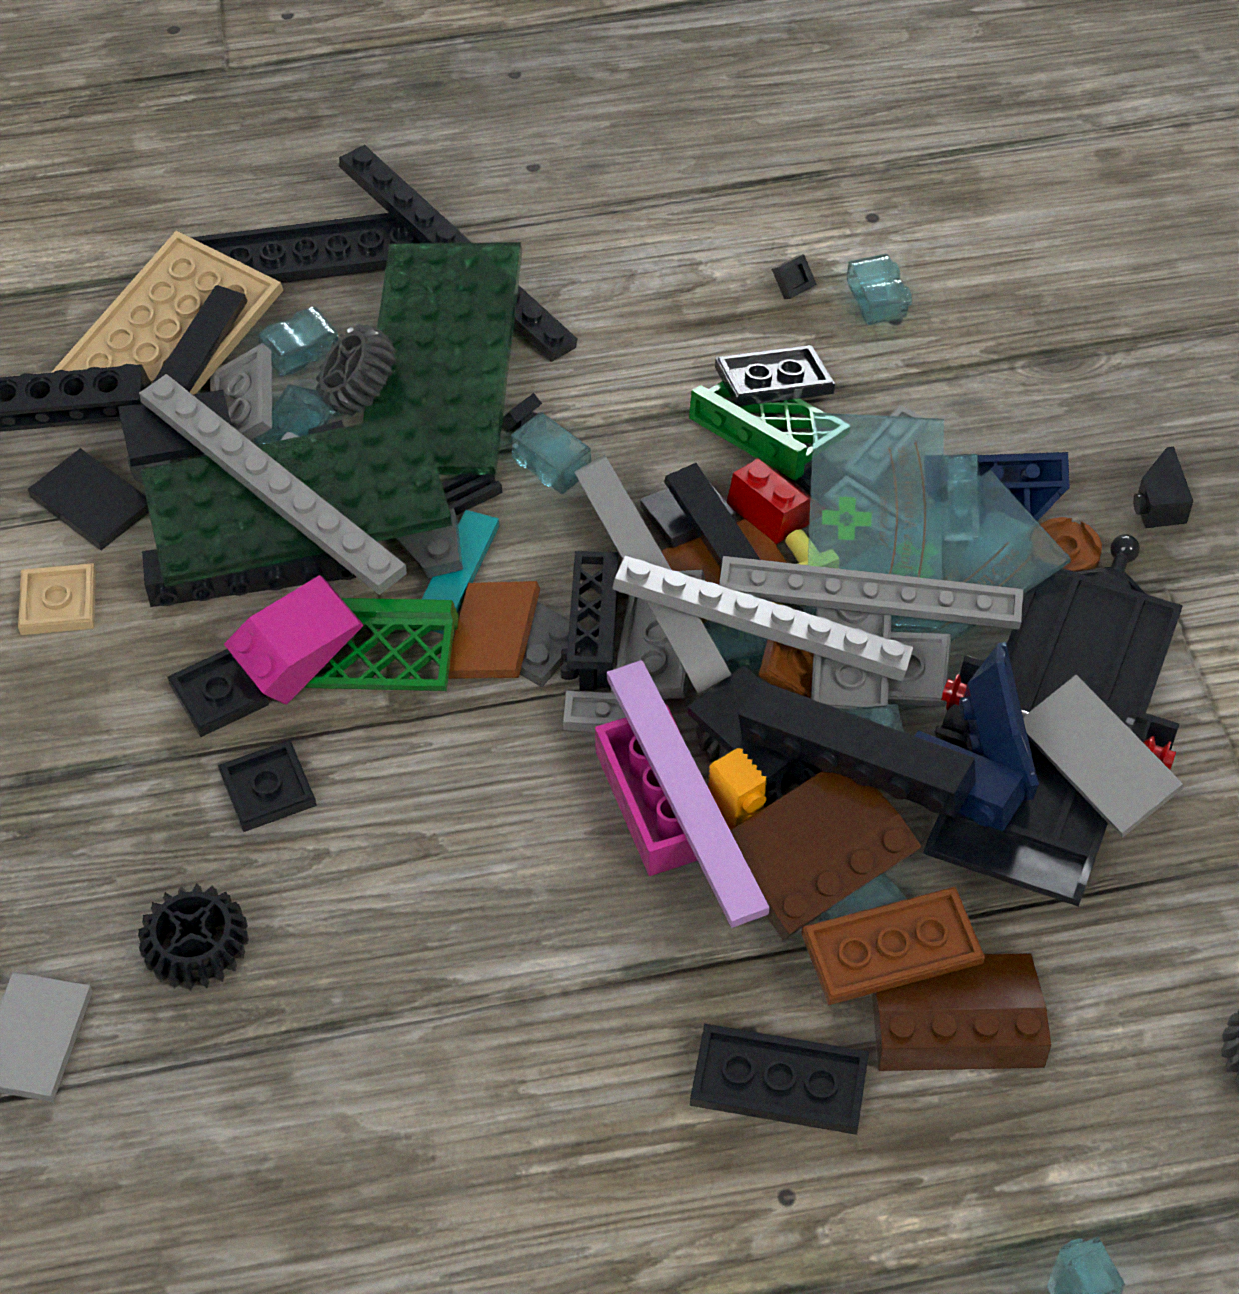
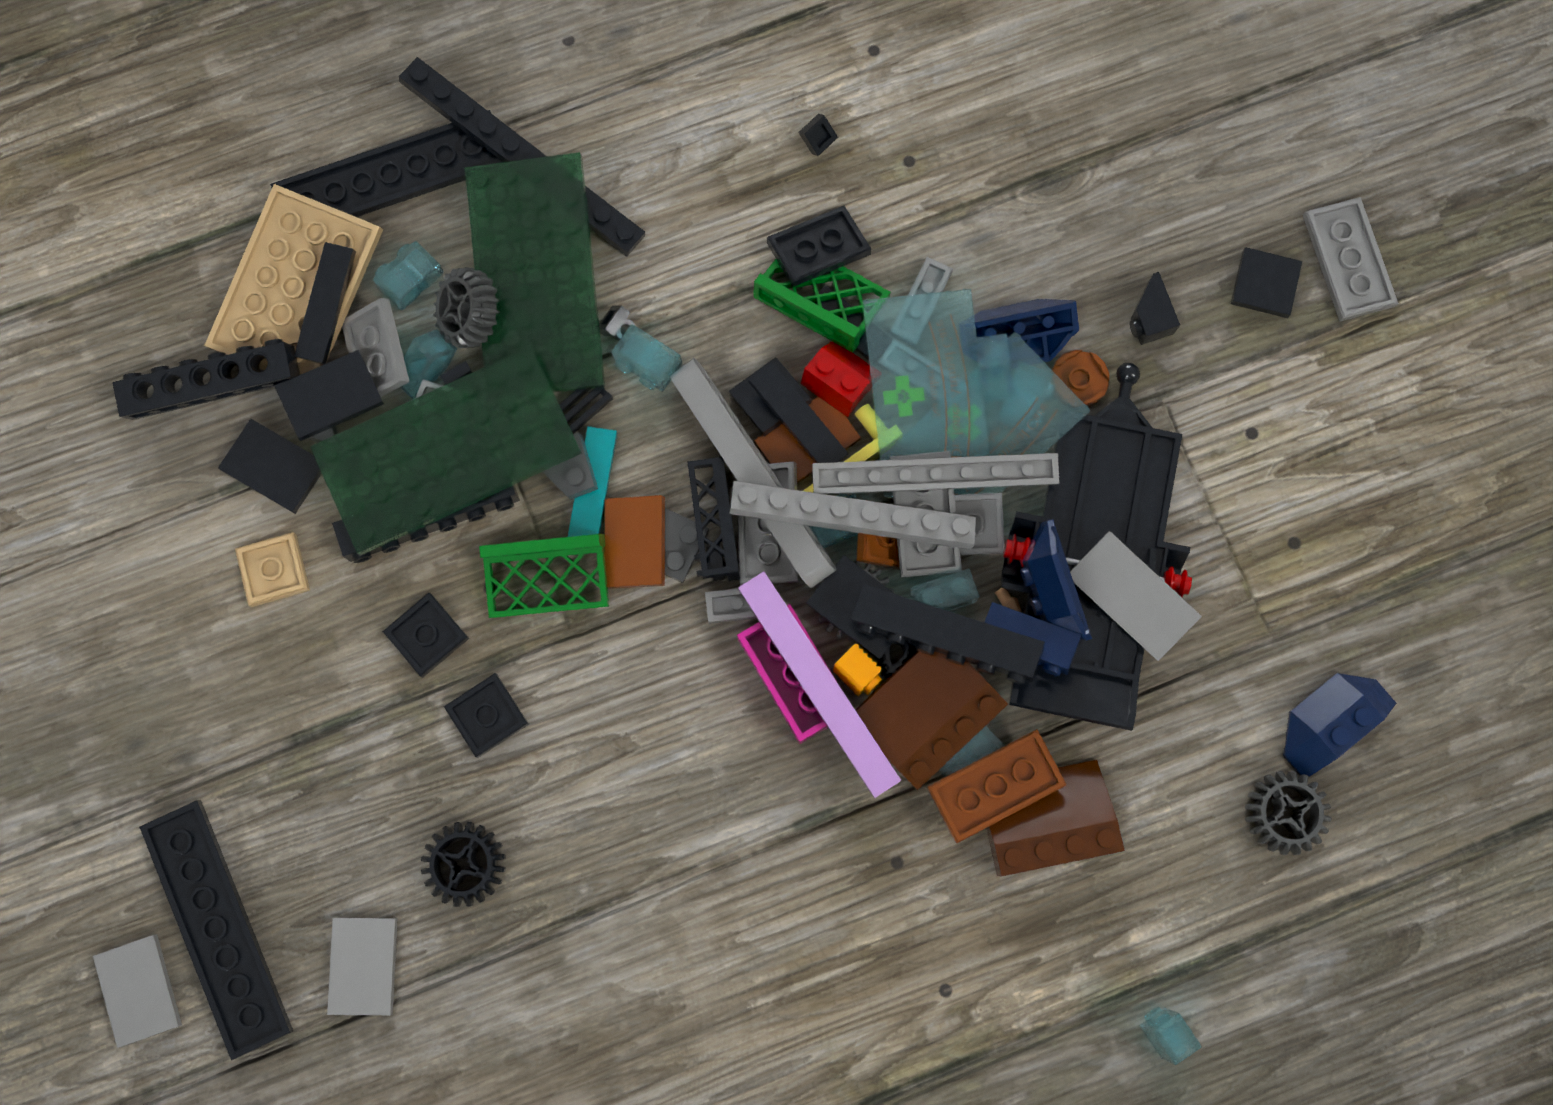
camera: 10 degrees left, 25 degrees up
light grey plate [139,374,407,595] -> none
dark pink slope [224,575,364,705] -> none
black plate [690,1023,869,1135] -> none
clear light blue brick [846,253,912,325] -> none

